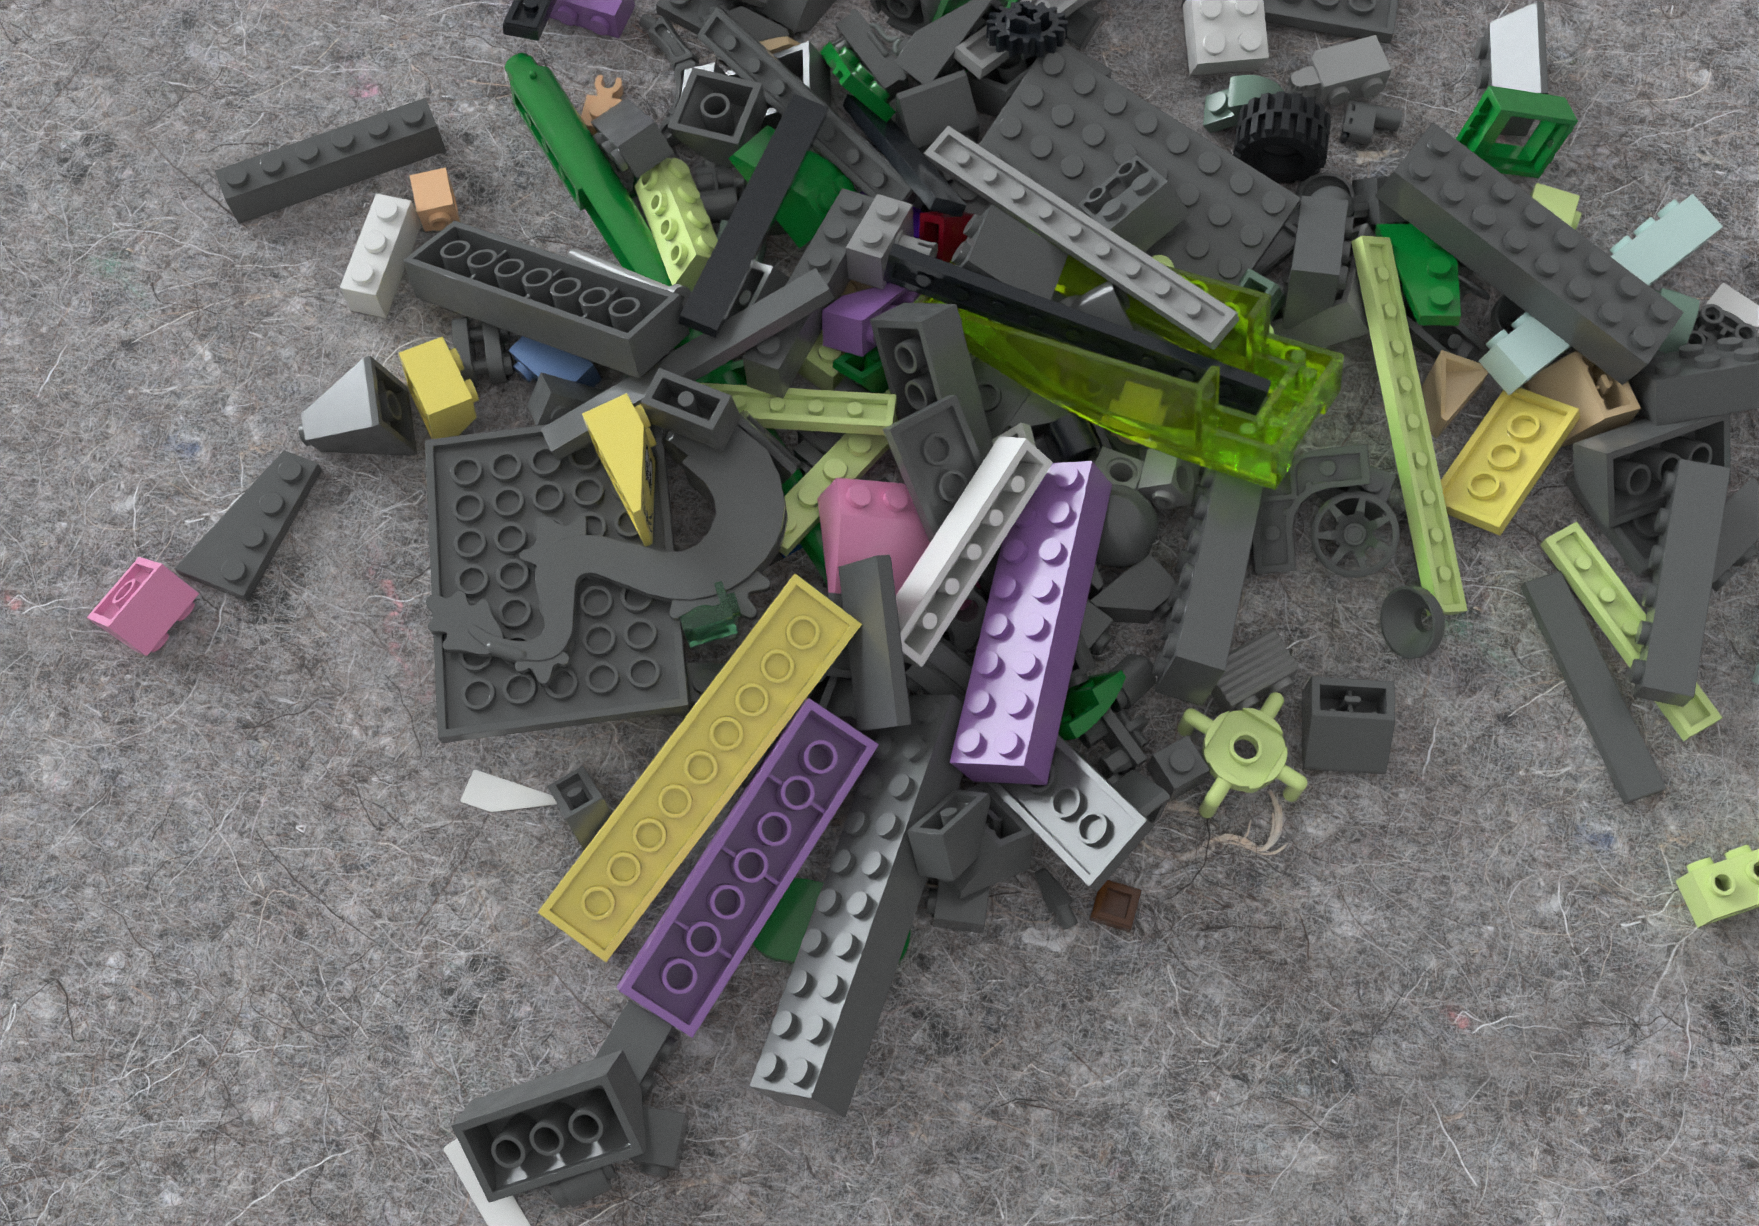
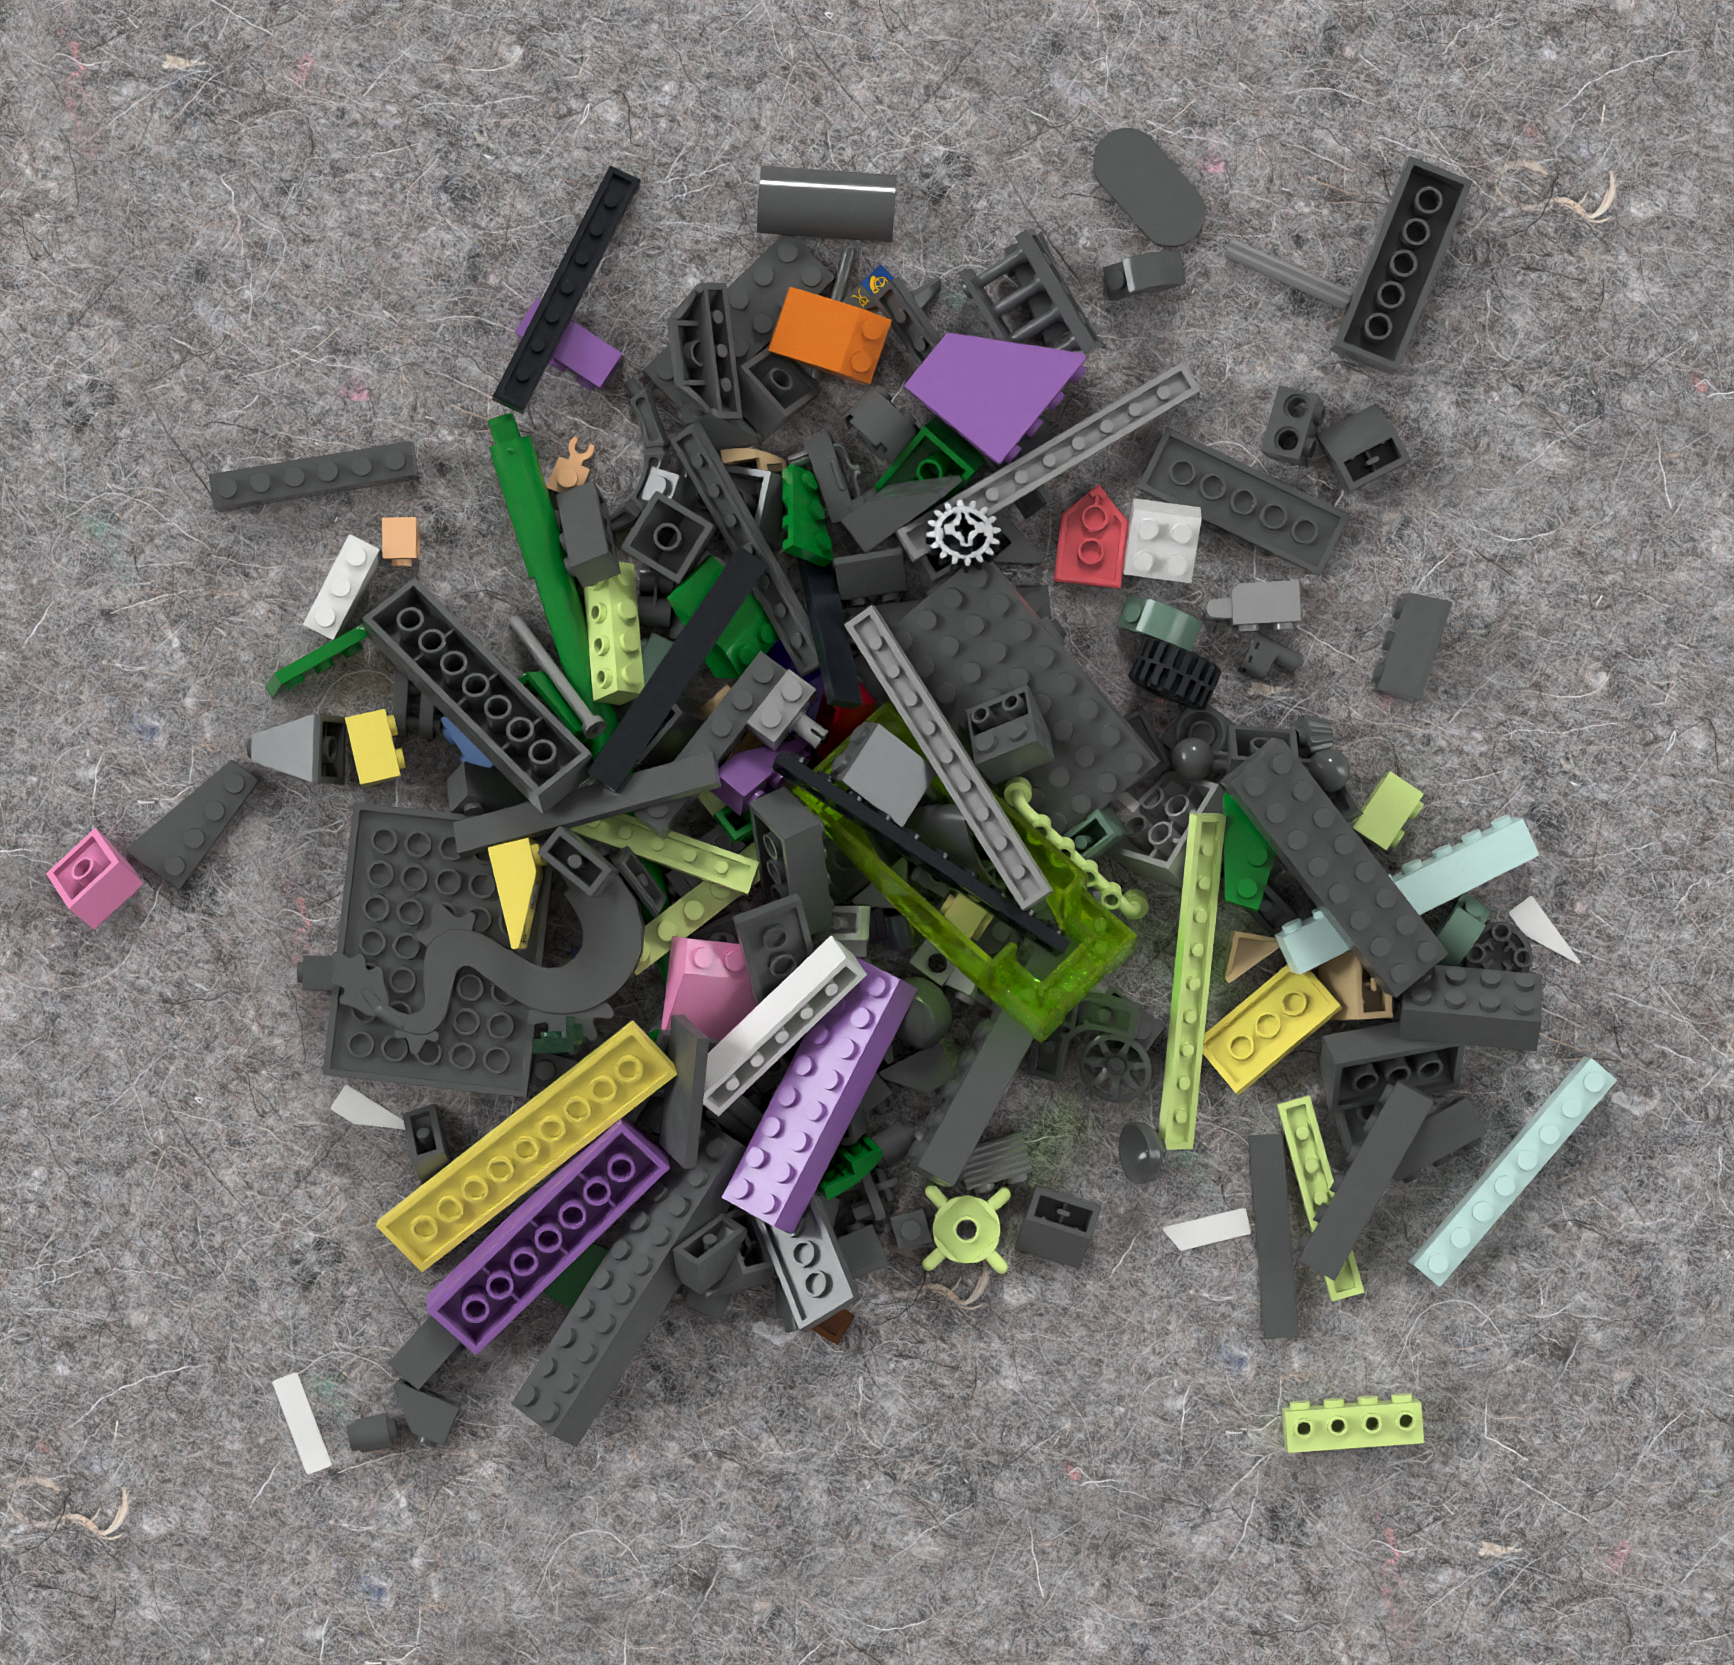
camera: 15 degrees right, 20 degrees up
dark grey slope [451,1050,646,1203] -> none
dark grey slope [1282,195,1354,329] -> none
green window [1456,85,1578,179] -> none
none -> green wing [265,624,368,698]
none -> dark grey brick [297,955,335,990]
none -> coral tile [1053,484,1129,589]
none -> white sticker [1163,1208,1251,1251]

